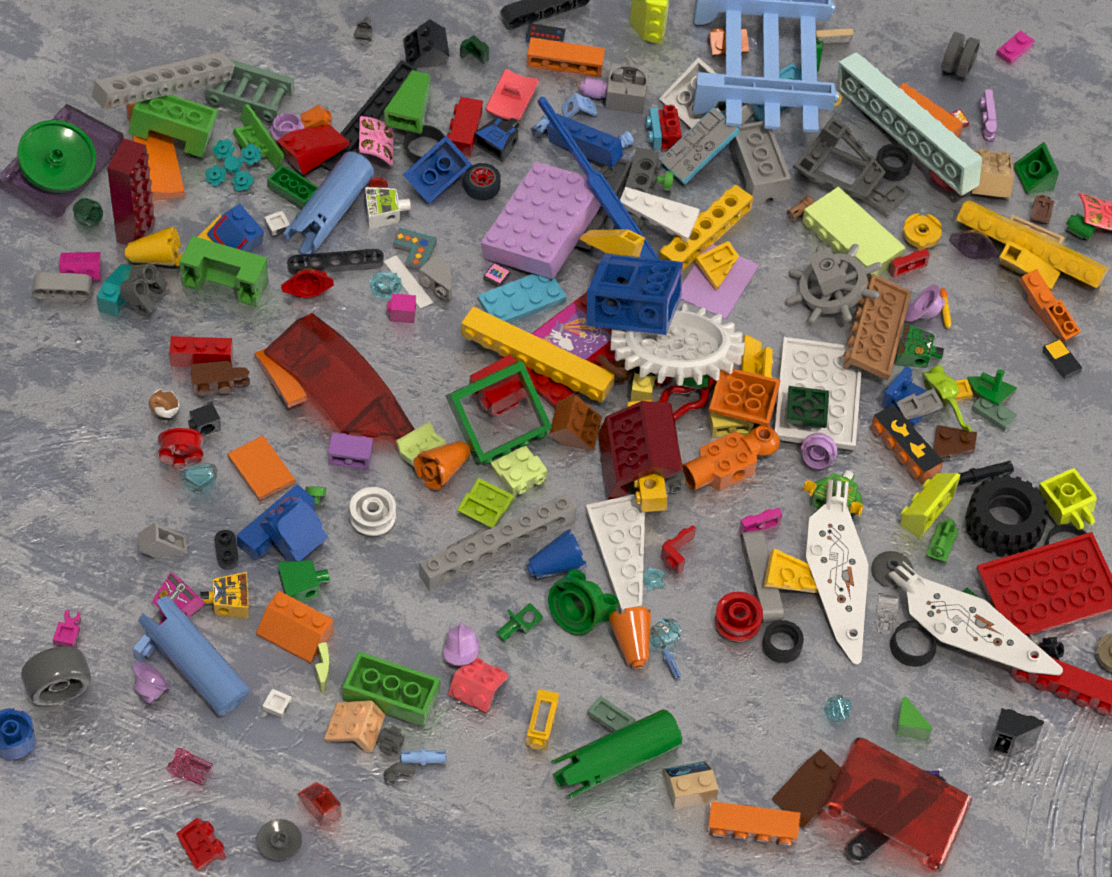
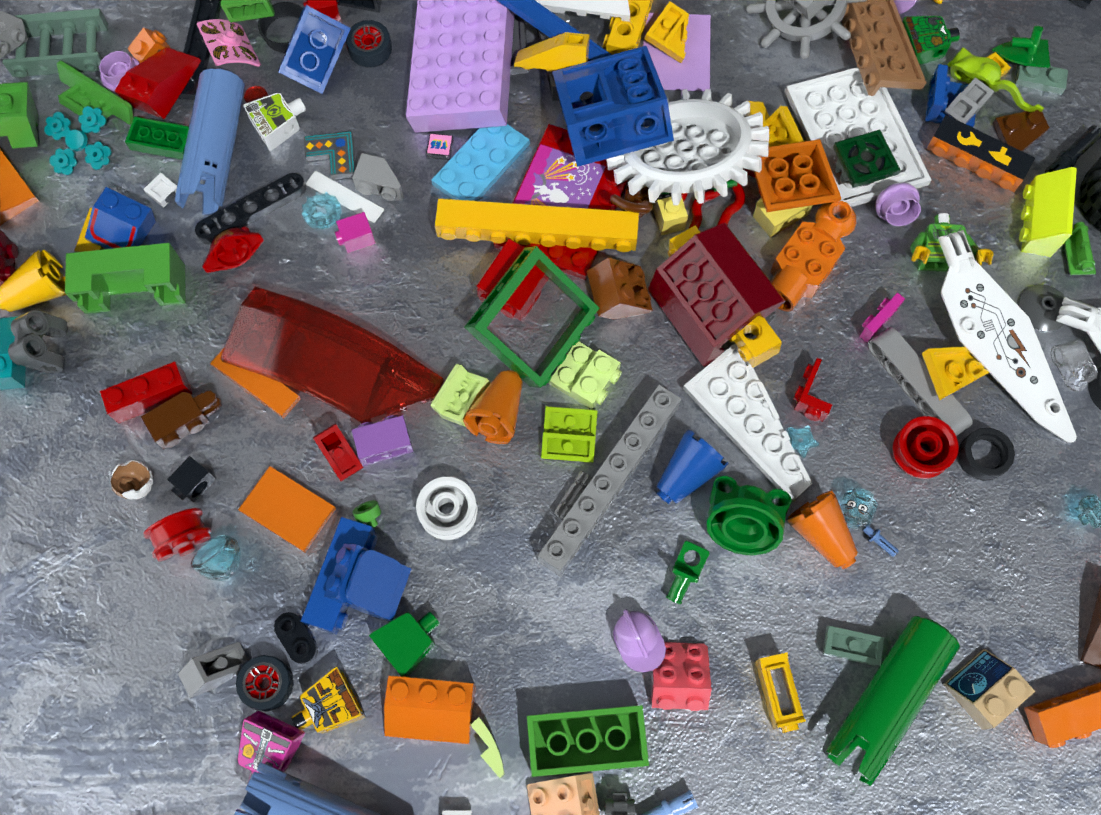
camera: 20 degrees left, 15 degrees up
none -> wheel [236,655,294,712]
none -> red slope [313,423,364,481]

